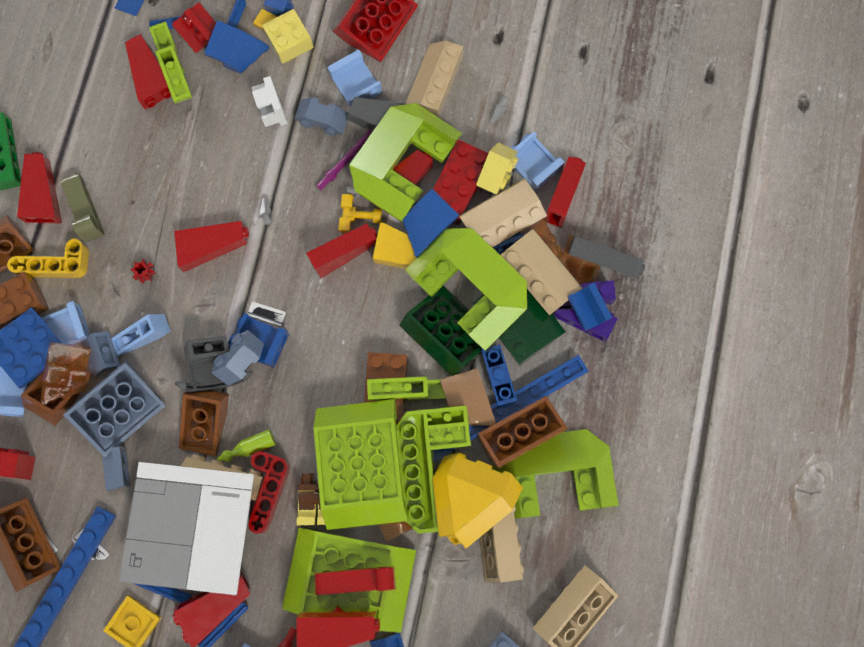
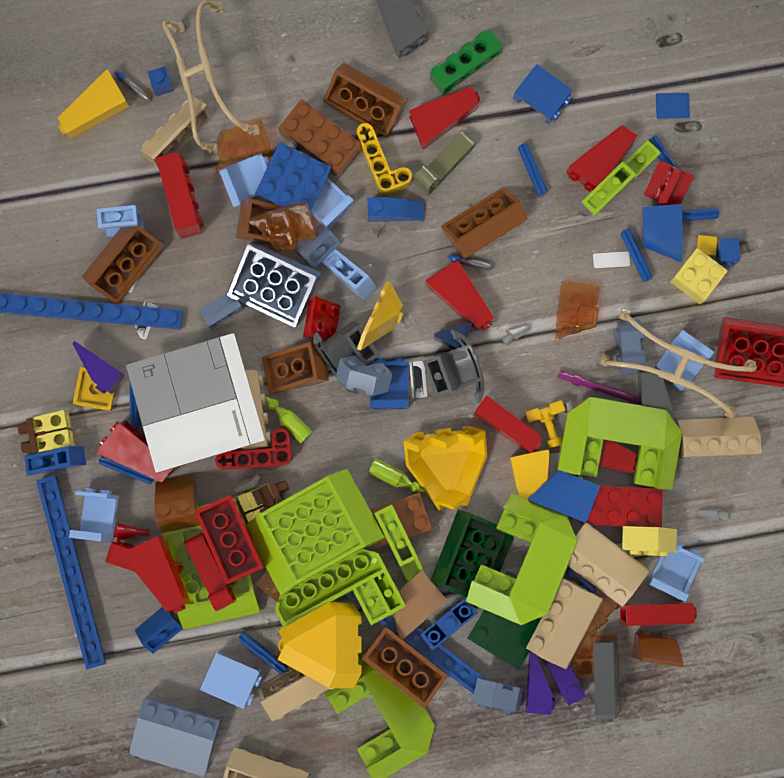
camera: 60 degrees right, 5 degrees up
red gear [130,259,156,284] -> none
white panel [251,76,288,127] -> none
blue panel [568,283,612,331] -> none
none -> dark purple slope [72,341,125,394]
none -> dark orange slope [154,474,200,533]
none -> red brick [194,495,265,585]
none -> light blue panel [200,651,262,709]
none -> light grey bar [232,473,261,494]
none -> blue axle [238,632,288,674]
none -> red bracket [303,296,341,340]
none -> yellow wedge [357,281,404,350]
none -> blue slope [367,197,424,222]
none -> lime wheel [368,458,424,493]
none -> yellow panel [403,426,487,511]
none -> dark grey piece [423,330,485,403]
none -> dark blue slope [434,322,472,350]
none -> dark orange slope [441,187,528,259]
none -> flat silver piece [448,255,494,270]
none -> sand blue brick [472,678,525,715]
none -> blue panel [513,64,573,125]
none -> blue axle [518,143,548,196]
none -> clear orange slope [555,281,600,340]
none -> white sticker [593,251,630,268]
none -> tan bar [599,308,757,418]
none -> blue axle [620,229,653,282]
none -> dark orange slope [632,631,683,667]

